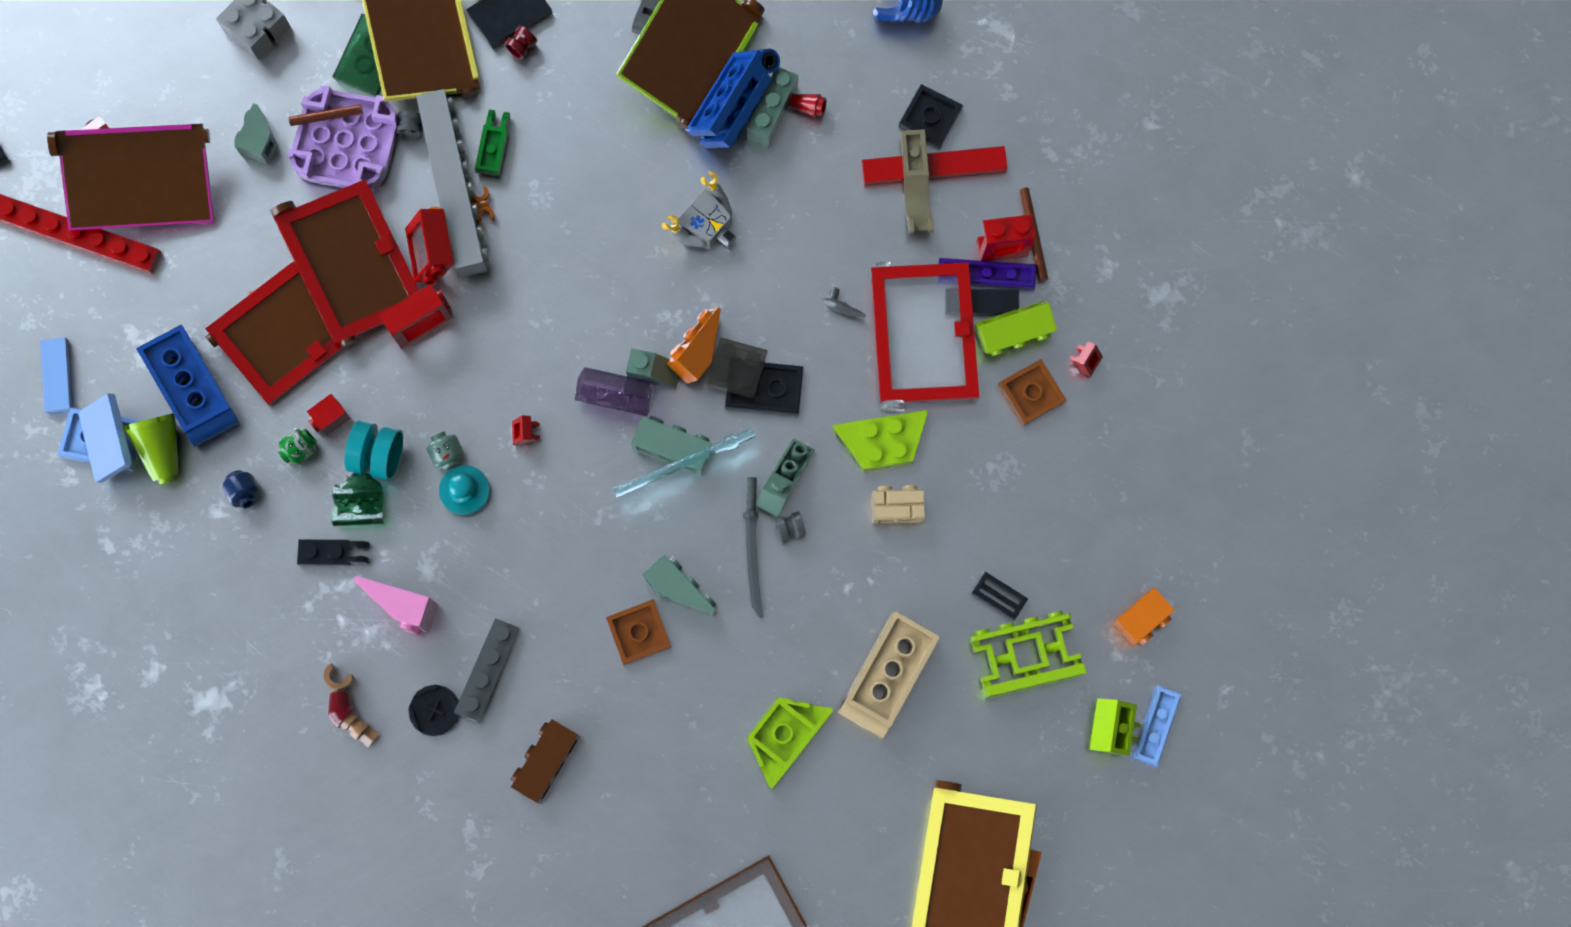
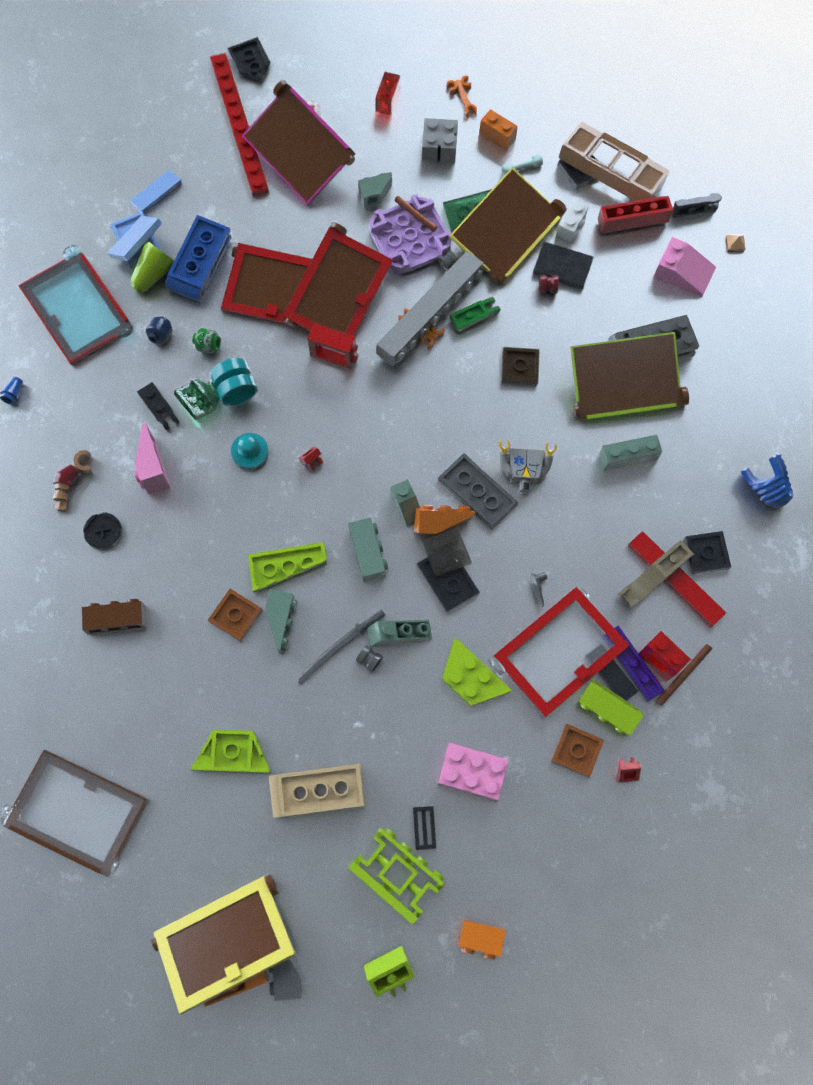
camera: 55 degrees right, 5 degrees down
red brick [307,394,351,436] -> none
red window [405,209,454,285] -> none
sand green head [427,431,464,470] -> none
dark grey plate [454,618,520,723] -> none
clear purple brick [575,367,657,416] -> none
clear light blue bar [613,428,756,497] -> none
blue hinge [685,48,780,148] -> none
red cone [790,94,827,118] -> none
tan brick [872,485,925,524] -> none
light blue tile [1132,685,1182,767] -> none
none -> blue cone [0,376,23,405]
none -> clear light blue door [18,245,133,365]
none -> lime wing [248,542,327,593]
none -> dark grey slope [269,958,302,1001]
none -> clear red brick [375,71,401,116]
none -> dark grey tile [438,453,518,530]
none -> bright pink brick [438,743,509,802]
none -> dark brown tile [501,347,539,385]

